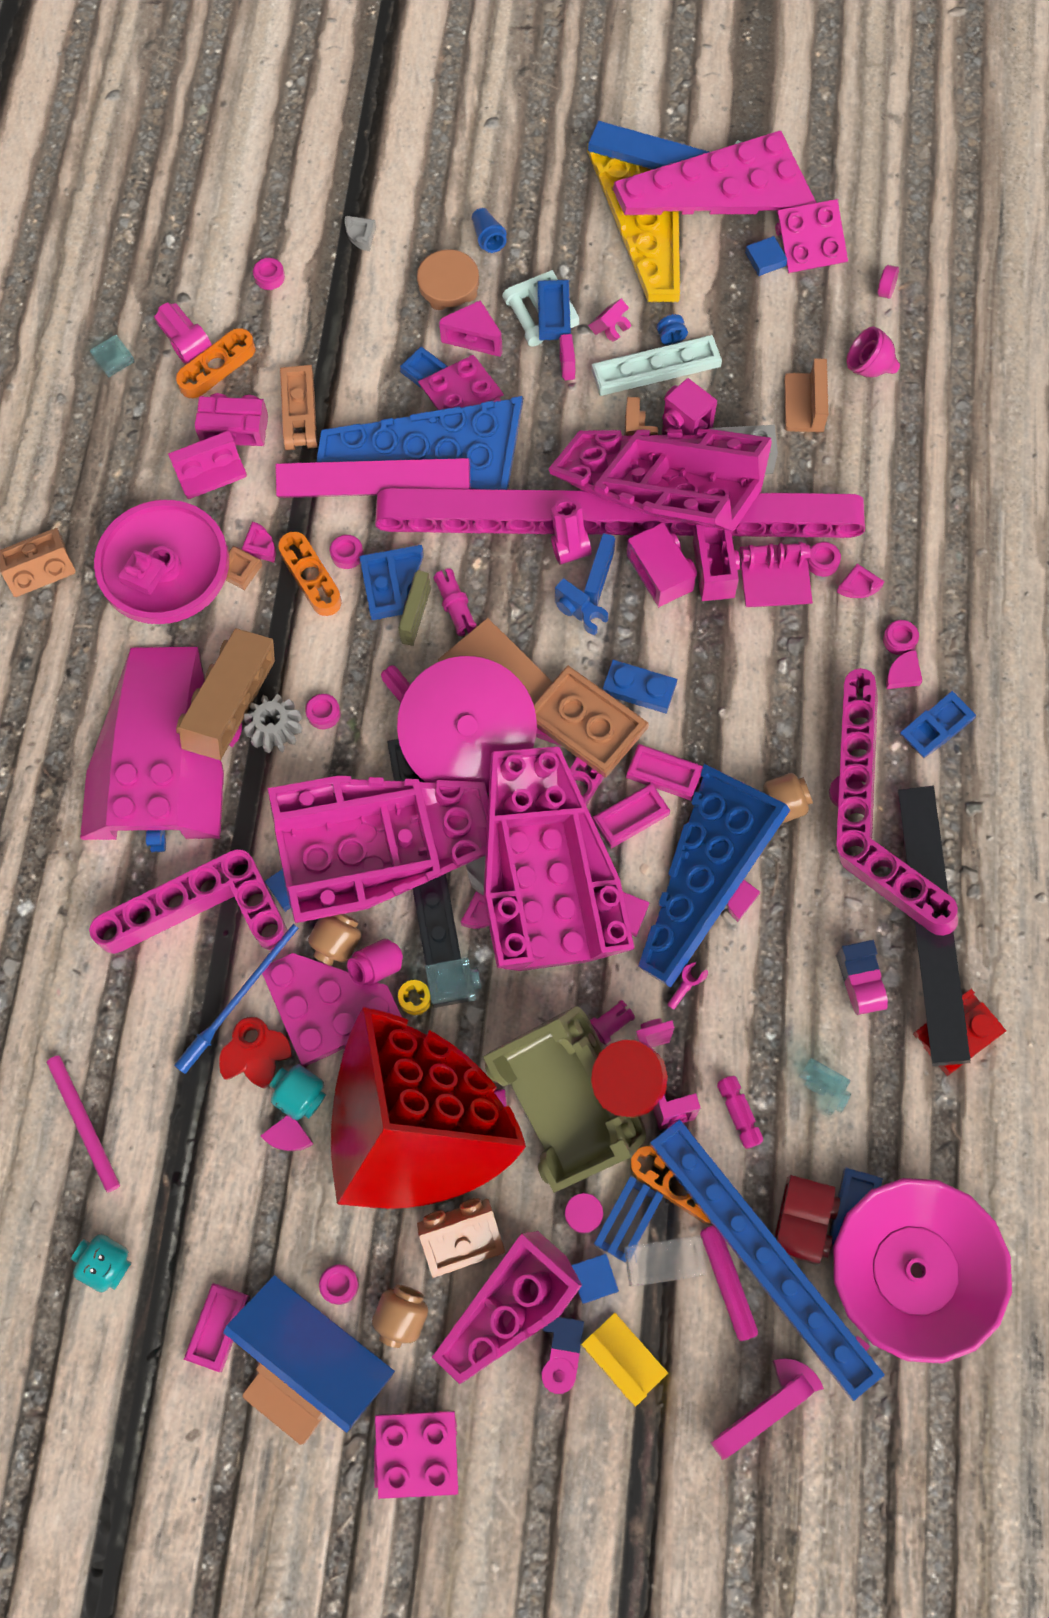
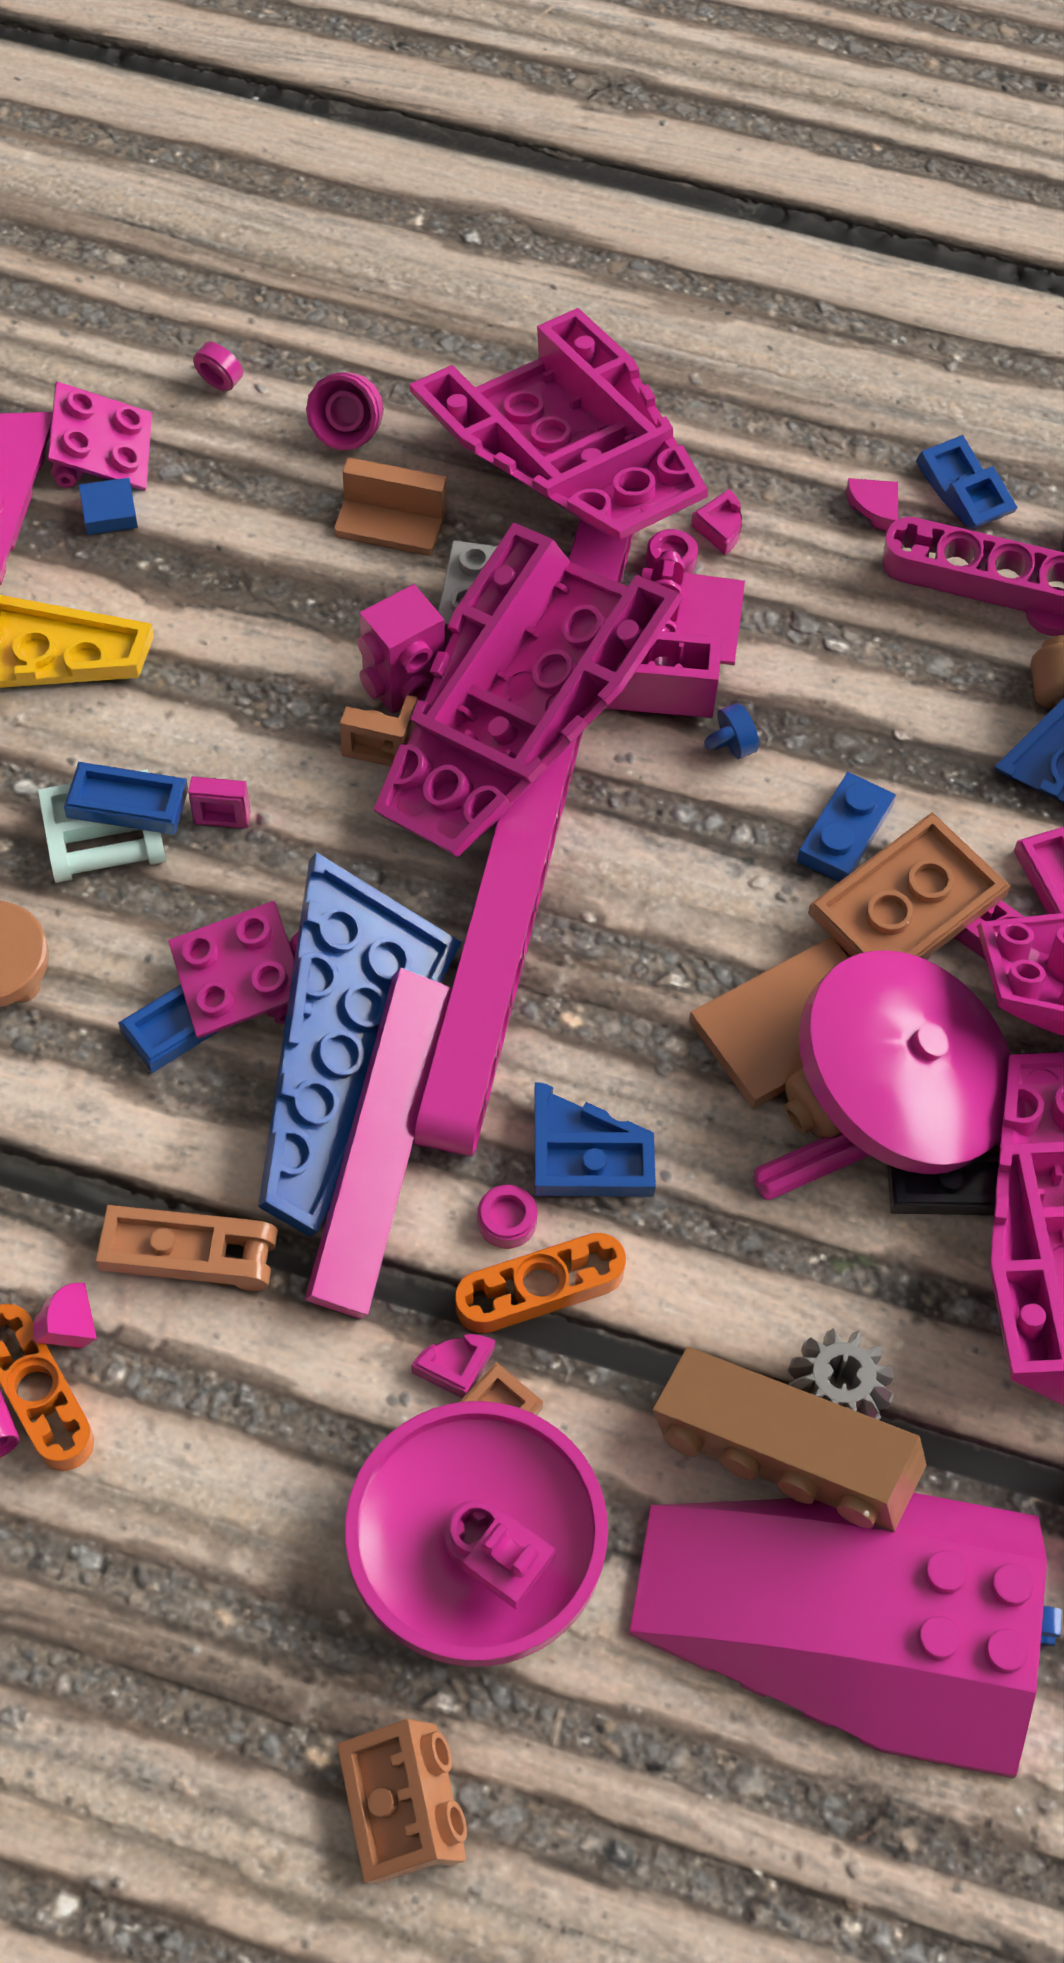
camera: 85 degrees left, 10 degrees down
dark pink bracket [168,430,247,499] -> none
dark pink brick [195,393,268,446] -> none
dark pink tile [305,694,341,730] -> none
olive tile [398,570,431,646] -> none
dark pink pin [433,569,477,636] -> none
dark pink slope [439,300,502,357] -> none
dark pink piece [551,498,592,565] -> none
blue plate [555,578,609,635] -> none
blue tile [584,533,615,606] -> none
dark pink tile [588,298,631,342] -> none
light aqua tile [592,335,722,396] -> none
dark pink tile [626,744,703,801] -> none
dark pink brick [627,523,697,608] -> none
blue bush [657,314,688,345] -> none
dark pink tile [883,620,919,655] -> none
none -> dark pink tile [33,1283,97,1348]
none -> dark pink wedge [409,308,708,540]
none -> blue tile [704,703,759,759]

